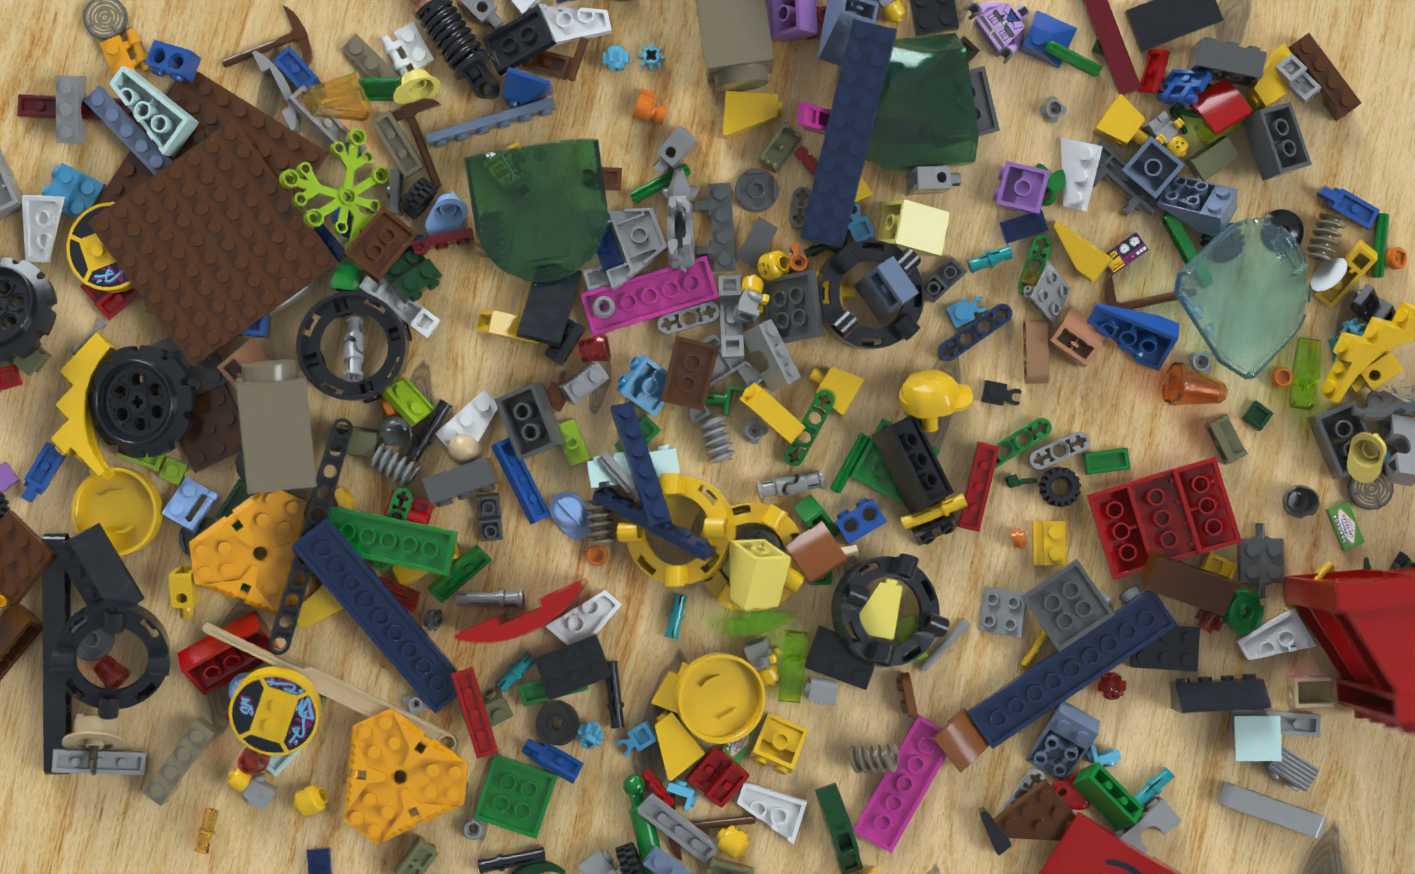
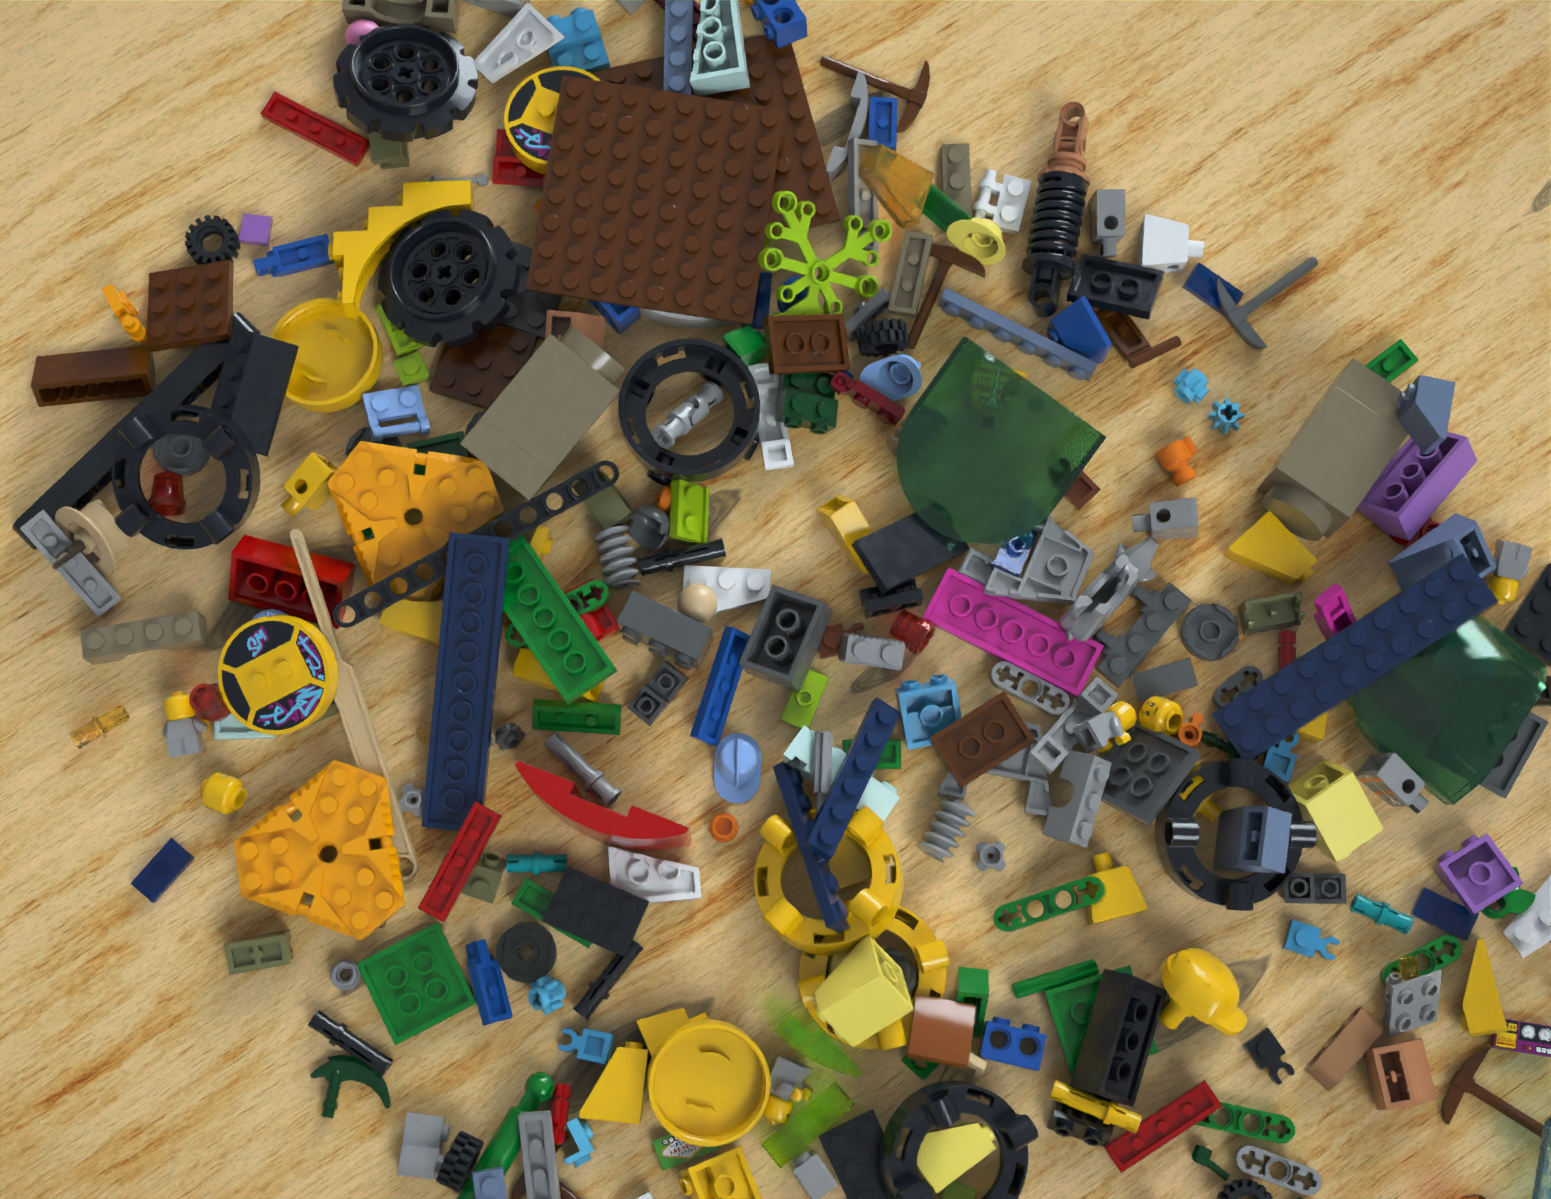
camera: 40 degrees right, 10 degrees down
clear red plate [379,576,421,614] -> none
white wing [539,4,612,46] -> none
dark tan piece [585,500,615,545] -> none
light grey plate [593,296,615,318] -> none
green axle [630,163,691,203] -> none
teal pin [664,593,688,639] -> none
red slope [686,745,750,808] -> none
green bracket [705,386,746,417] -> none
yellow slope [740,383,806,444] -> none
light grey piece [756,470,825,500] -> none
dark blue beam [938,304,1012,361] -> none
blue wedge [1087,303,1179,371] -> none

